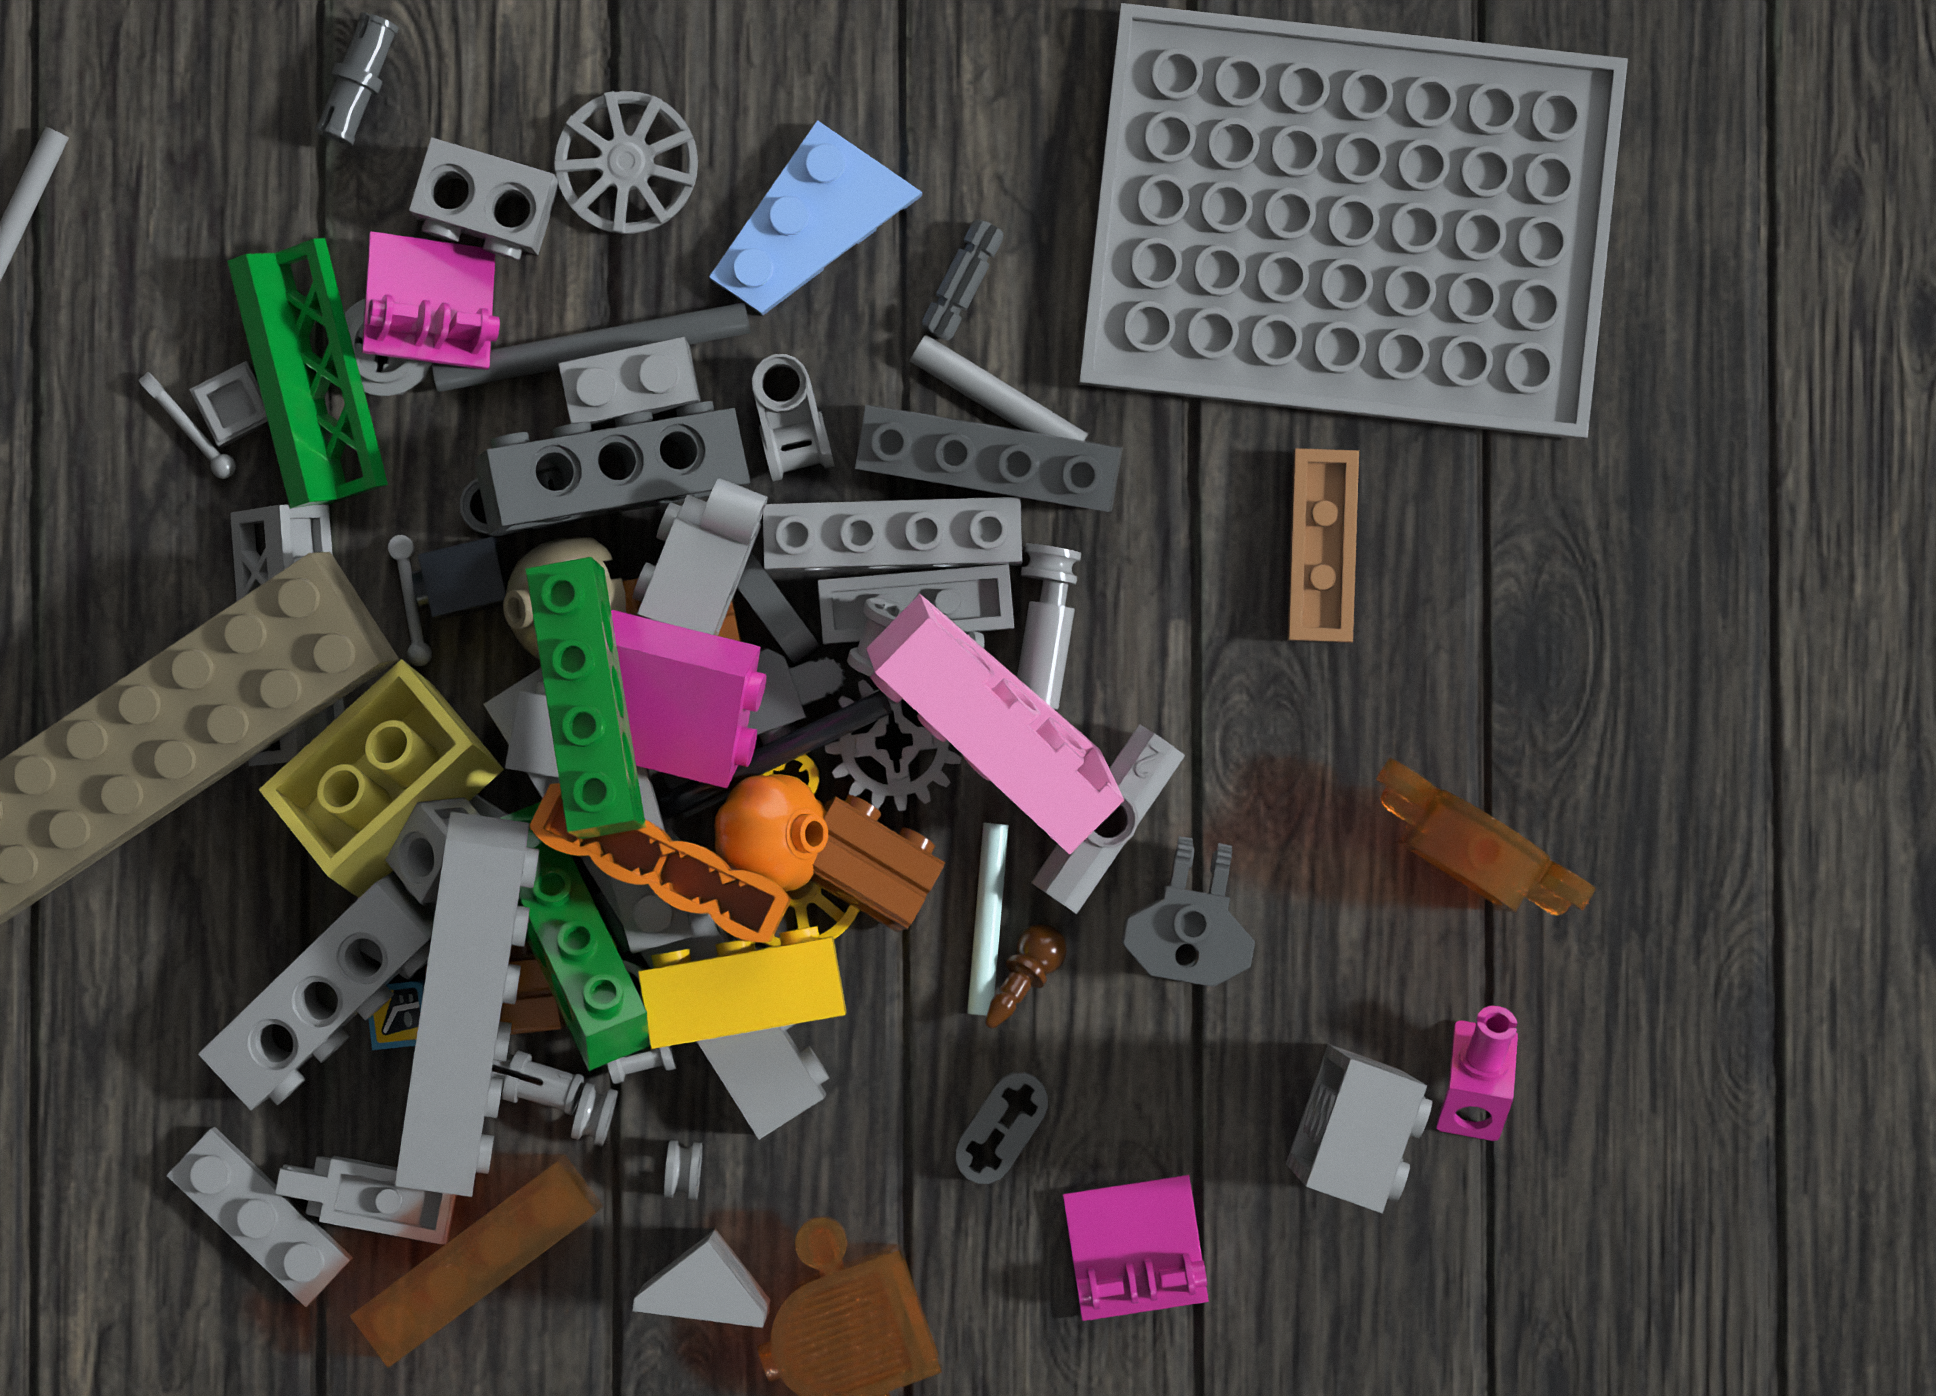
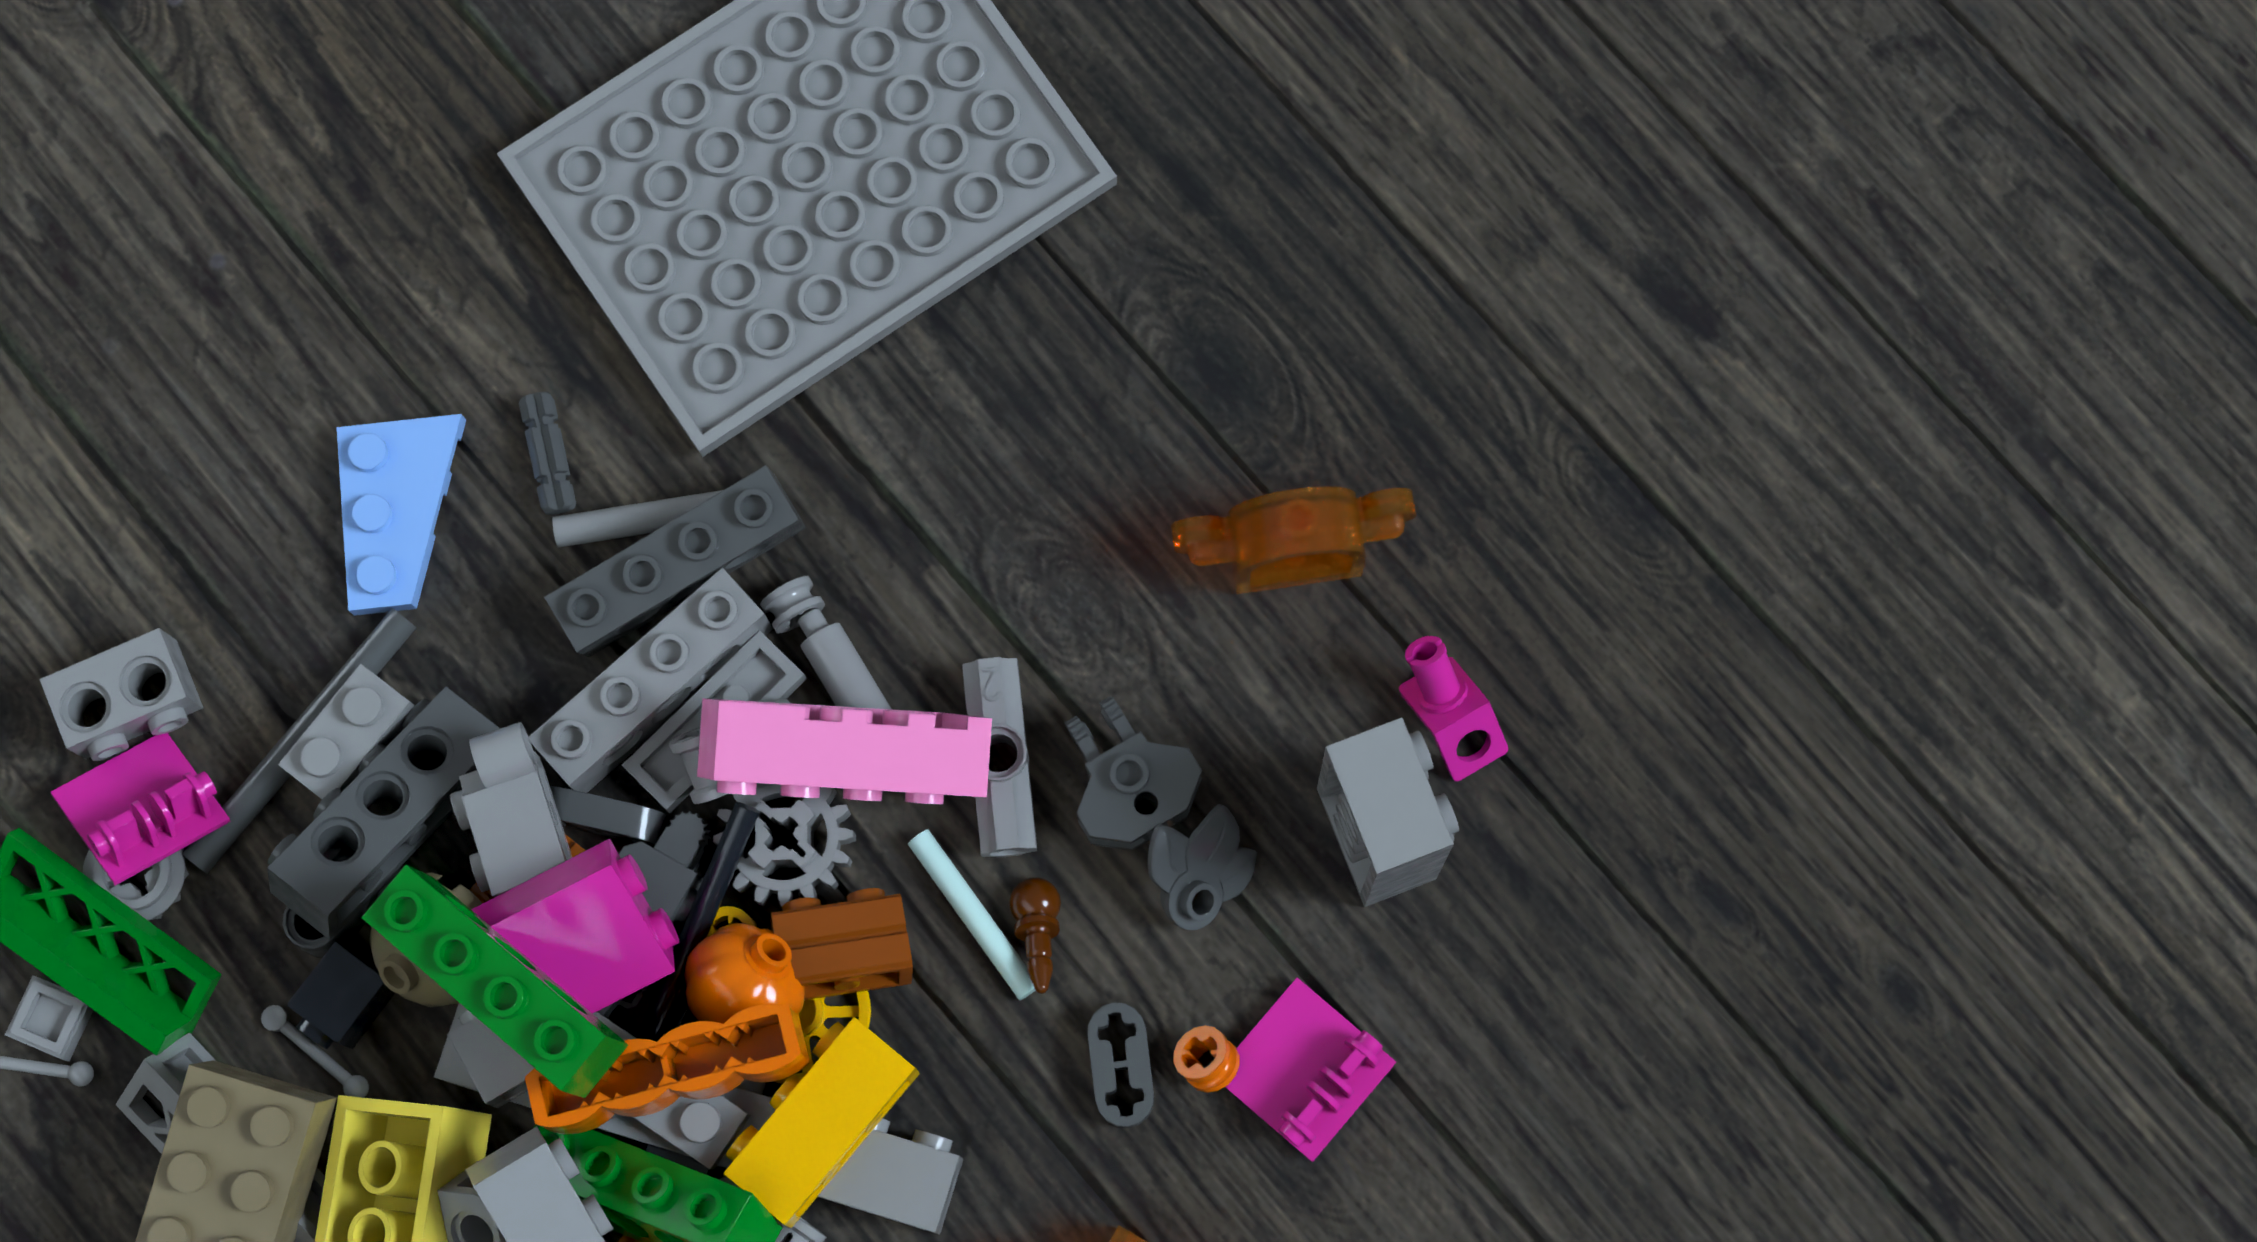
camera: 35 degrees left, 10 degrees down
light grey wheel [555,91,698,234] -> none
light grey piece [752,354,835,481] -> none
medium nougat plate [1287,448,1359,643] -> none
none -> dark grey plate [1147,804,1257,931]
none -> orange bush [1173,1025,1240,1093]

